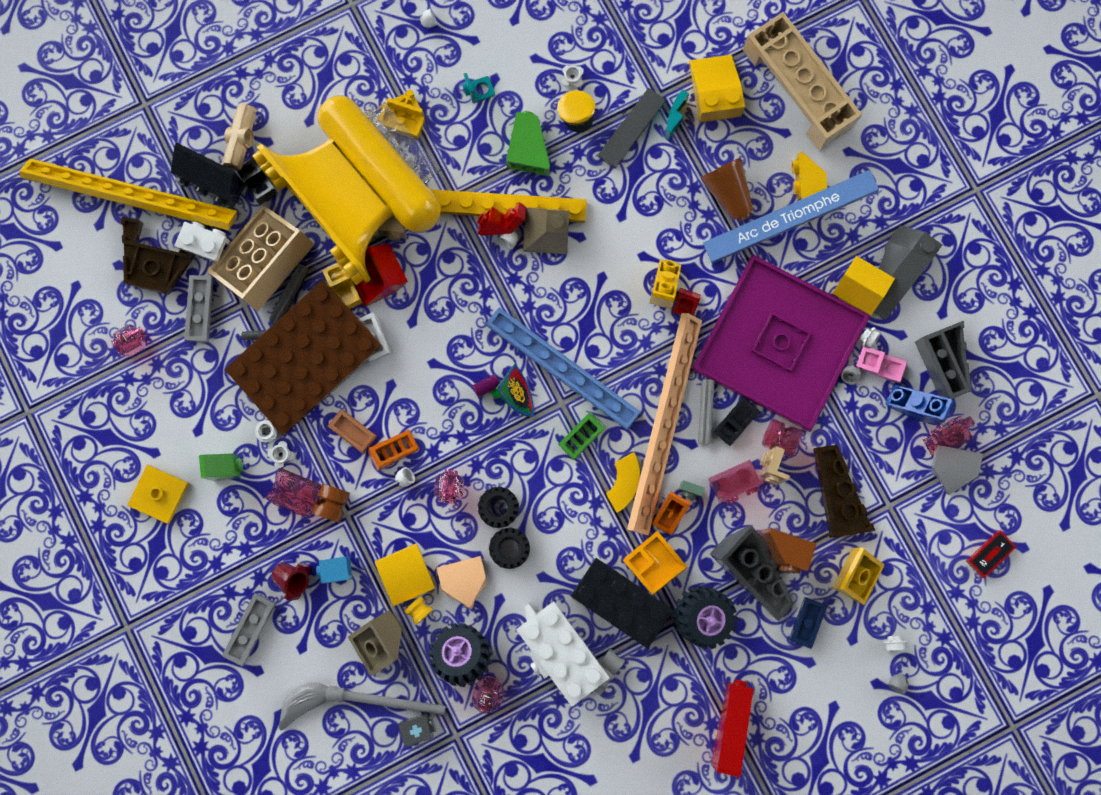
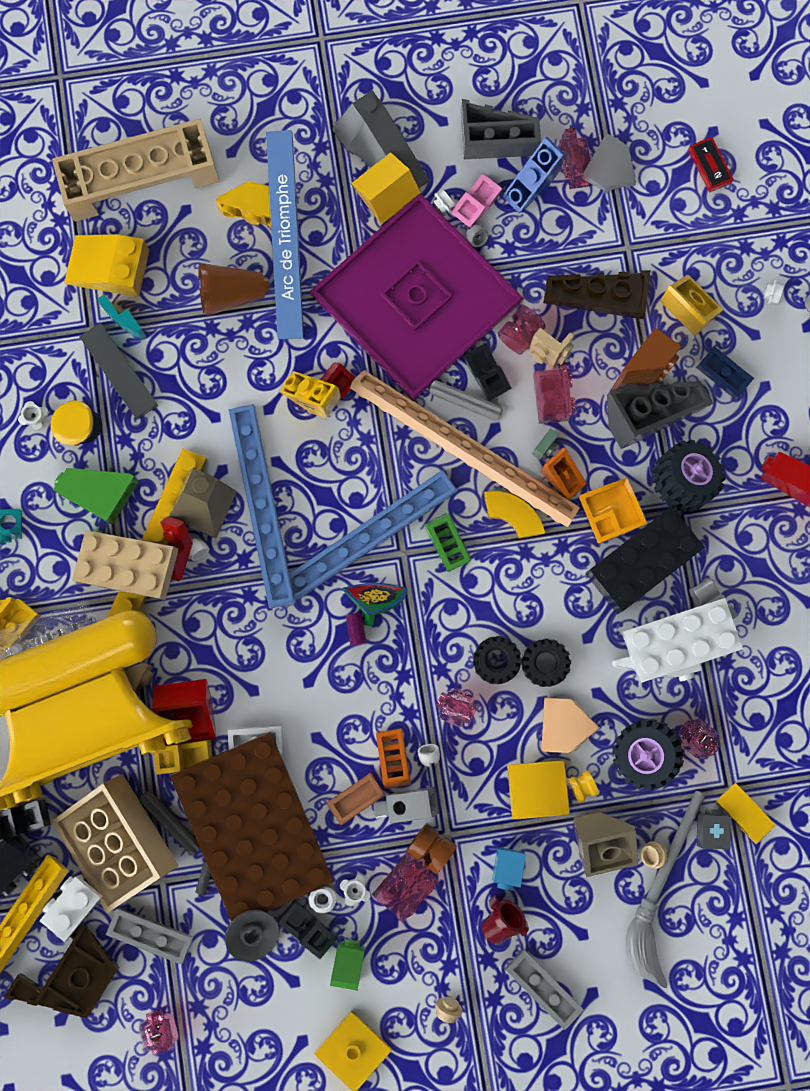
camera: 75 degrees left, 0 degrees up
none -> tan plate [72,530,178,600]
none -> dark grey dish [225,910,279,962]
none -> medium blue tile [229,404,295,609]
none -> black slope [277,900,338,959]
none -> light grey torso [374,786,439,823]
none -> tan plate [435,997,463,1023]
none -> tan plate [641,841,667,869]
none -> yellow slope [716,783,775,845]

